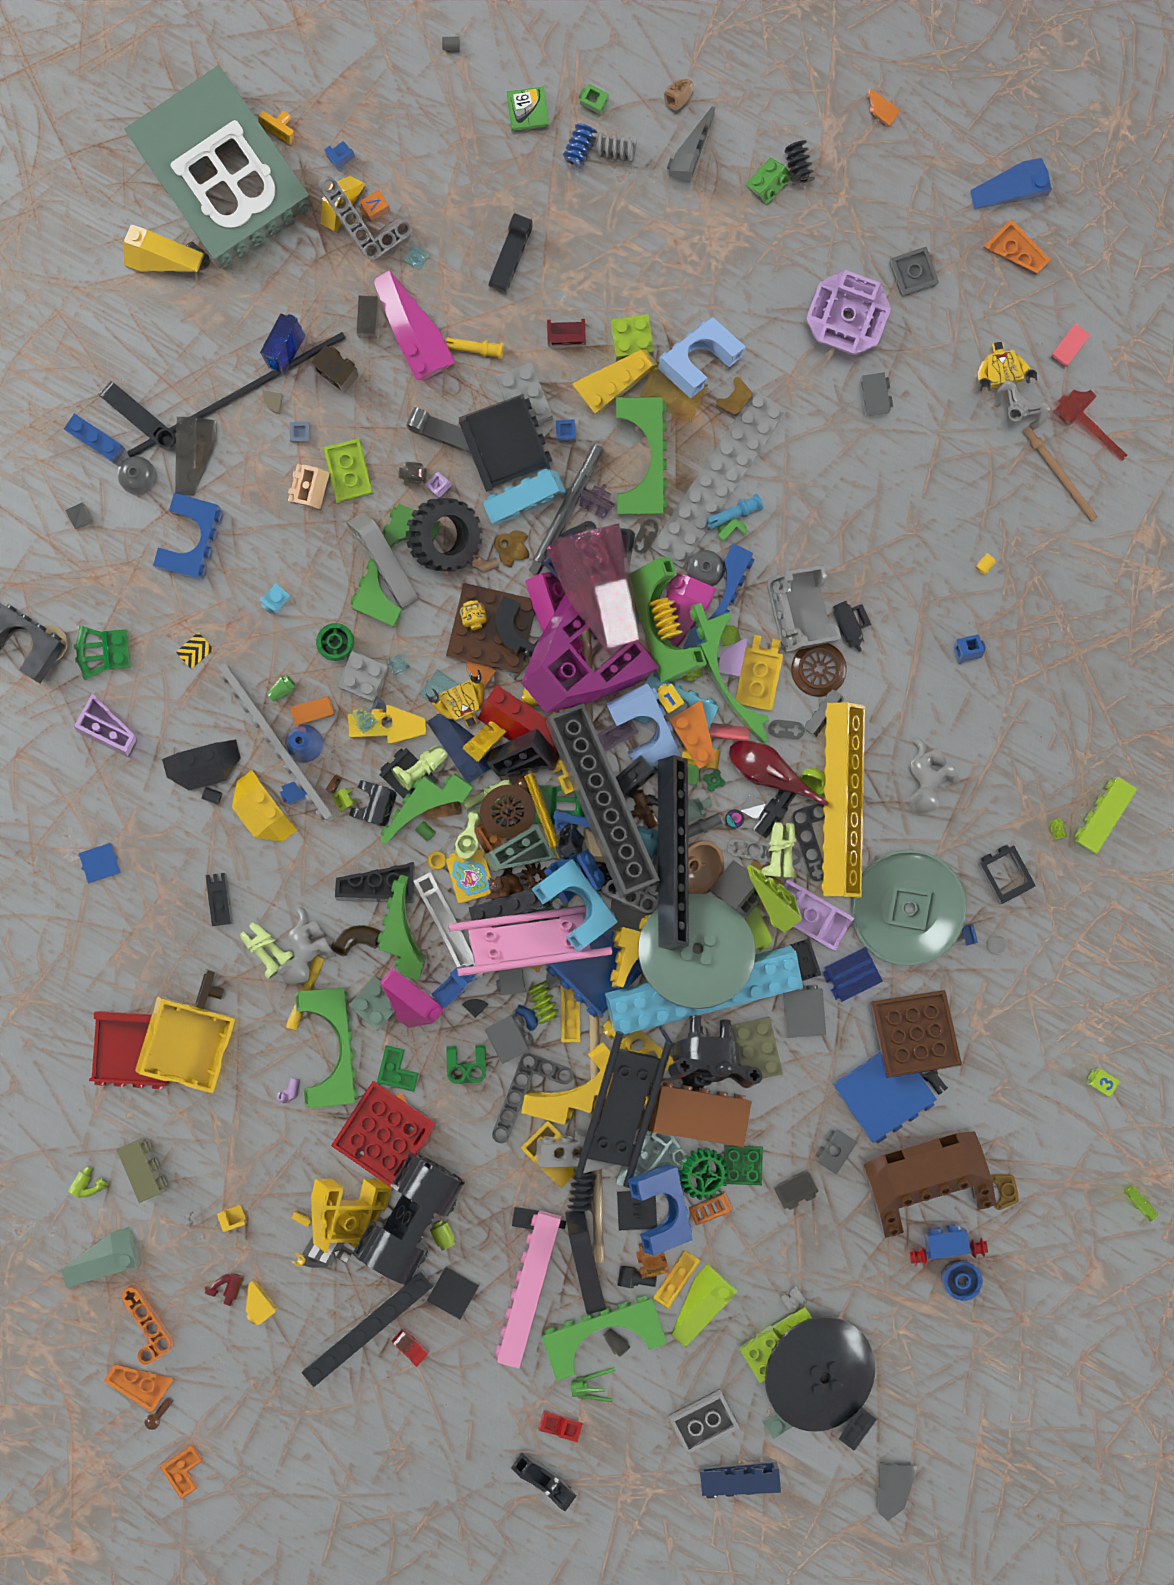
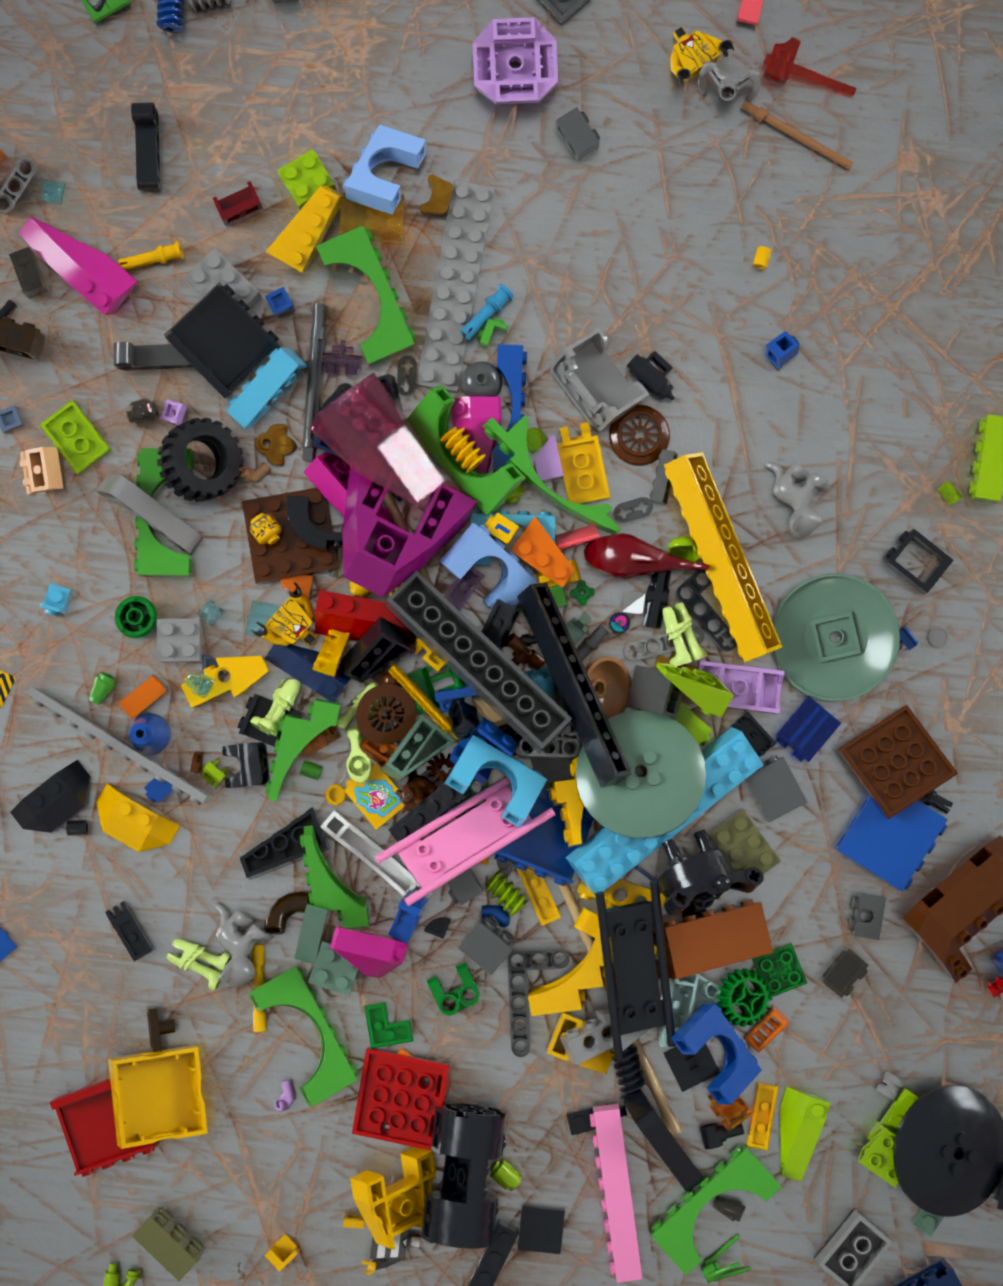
camera: 30 degrees left, 0 degrees up
none -> sand green tile [294,904,328,964]

